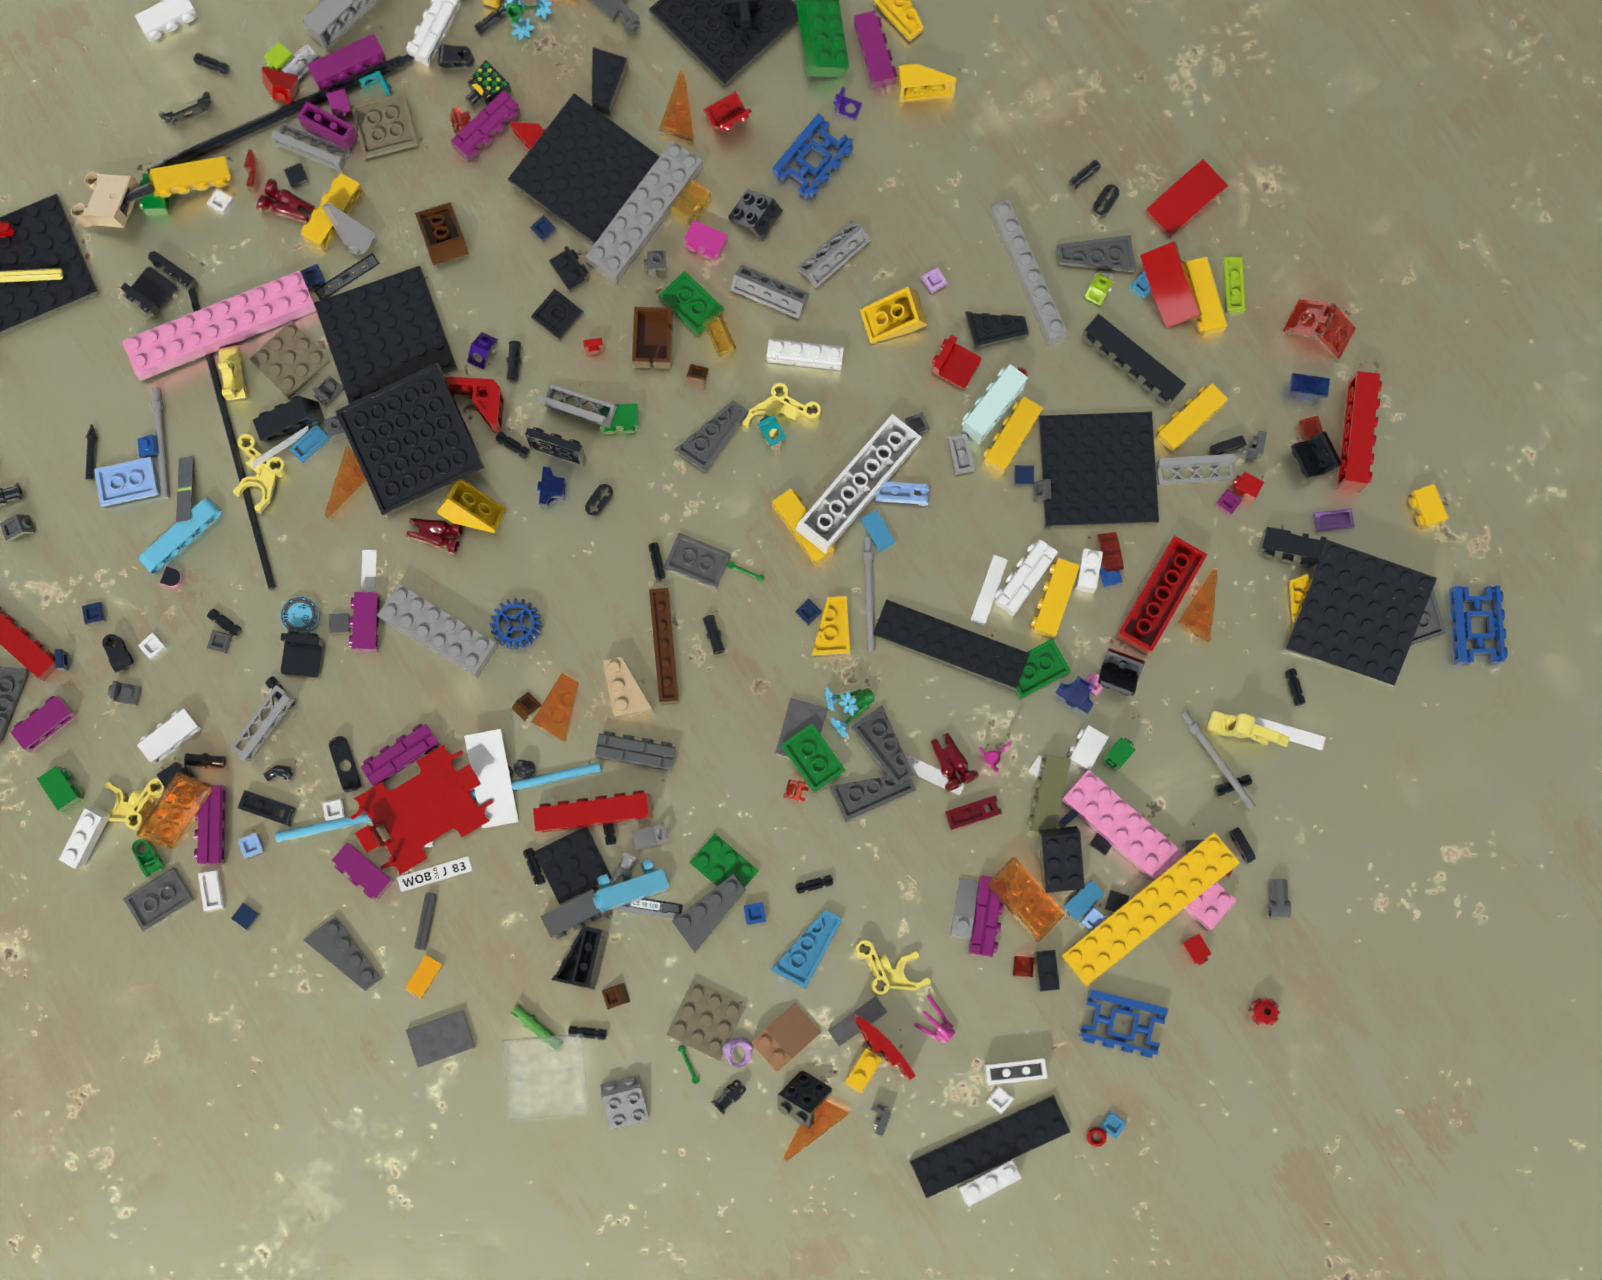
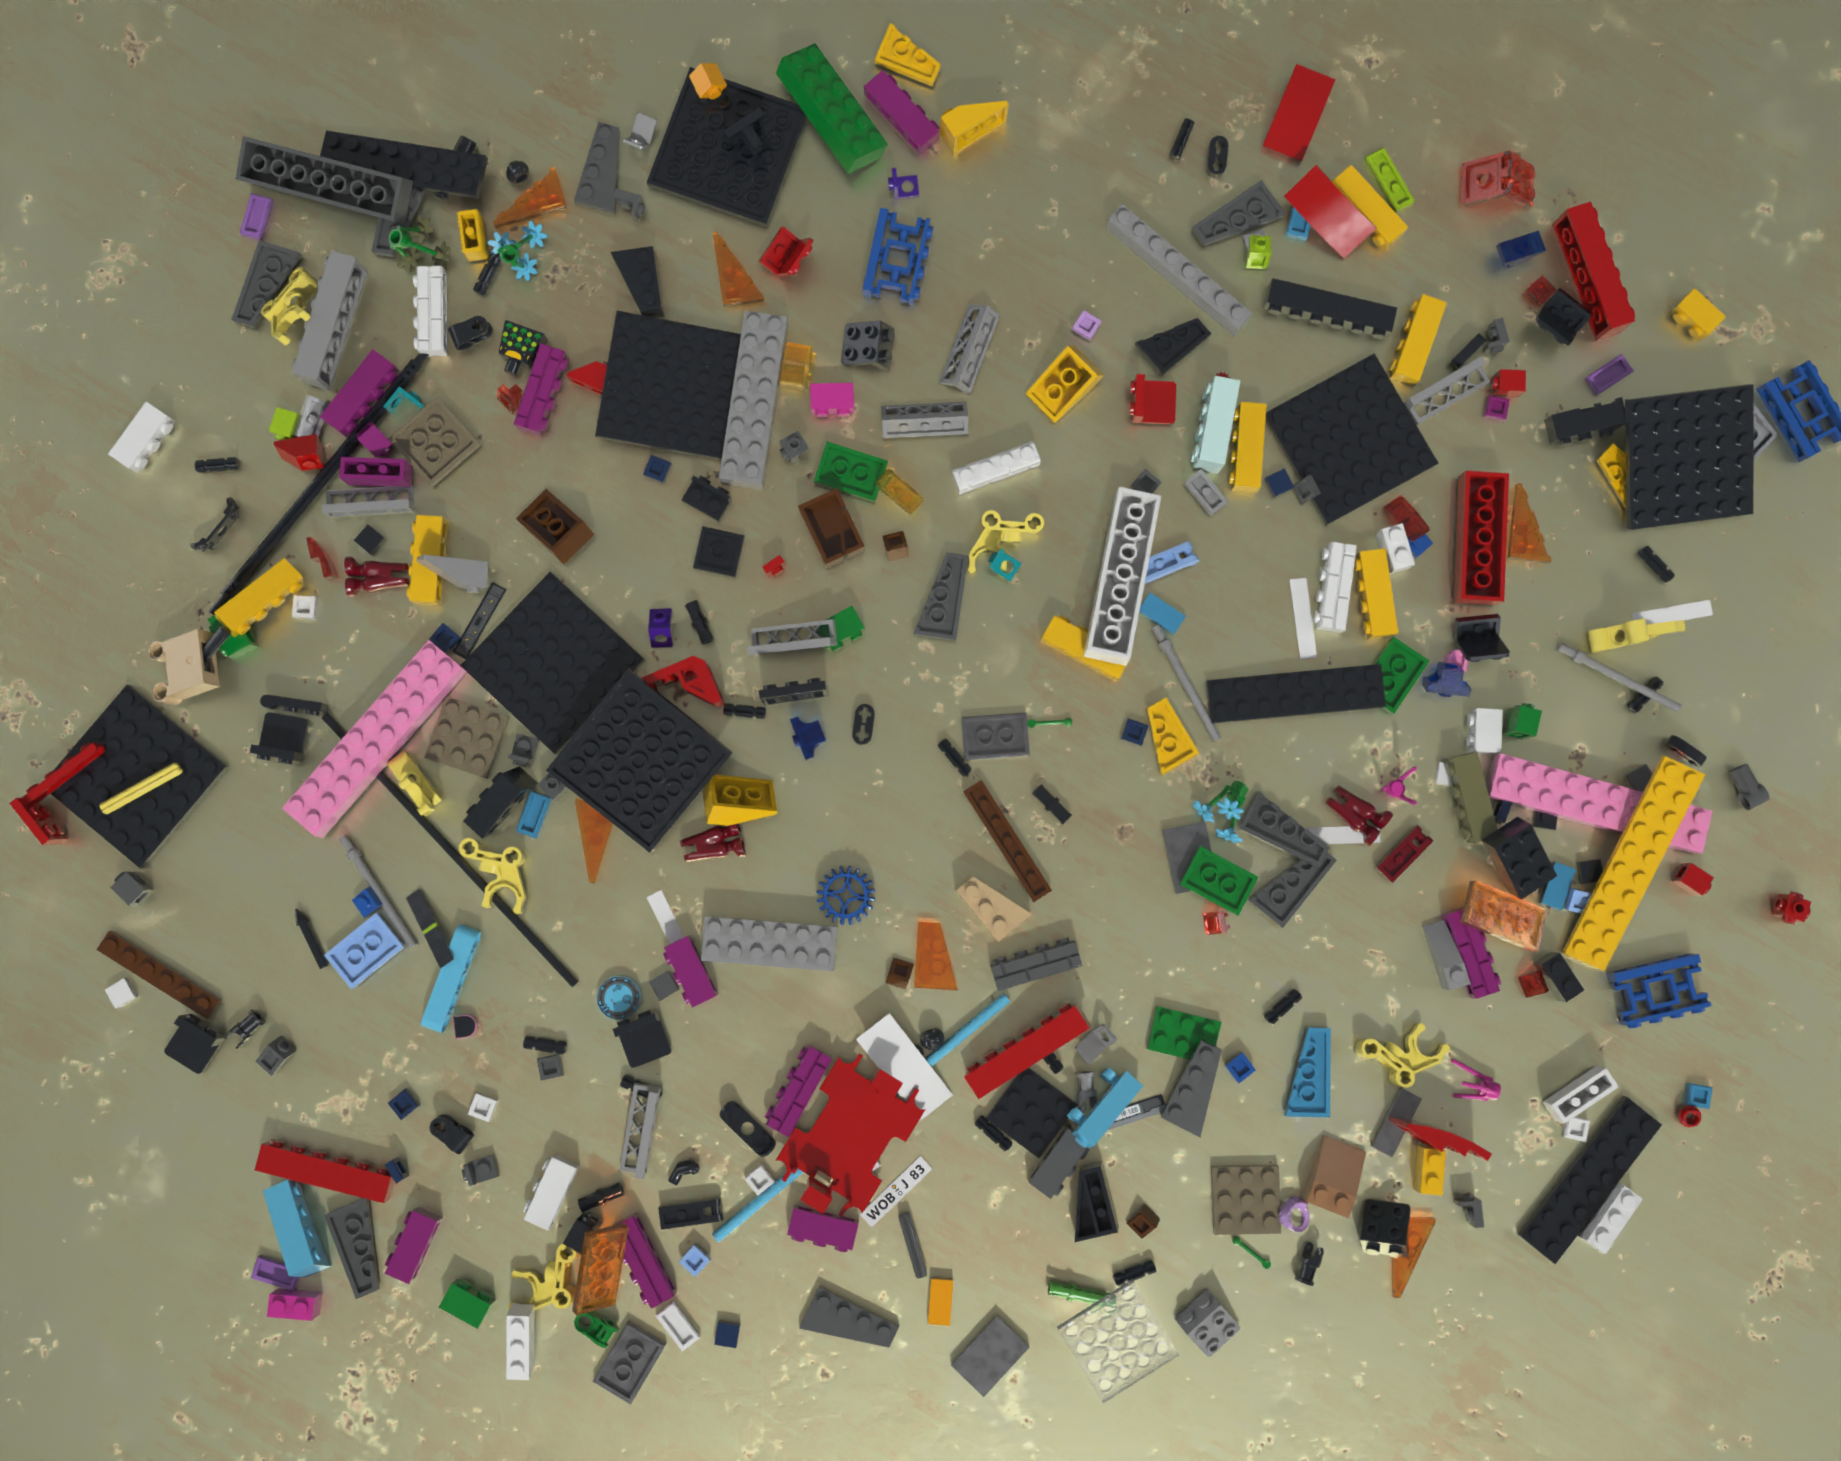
camera: 30 degrees left, 5 degrees up
white sticker [252,426,308,469] -> none

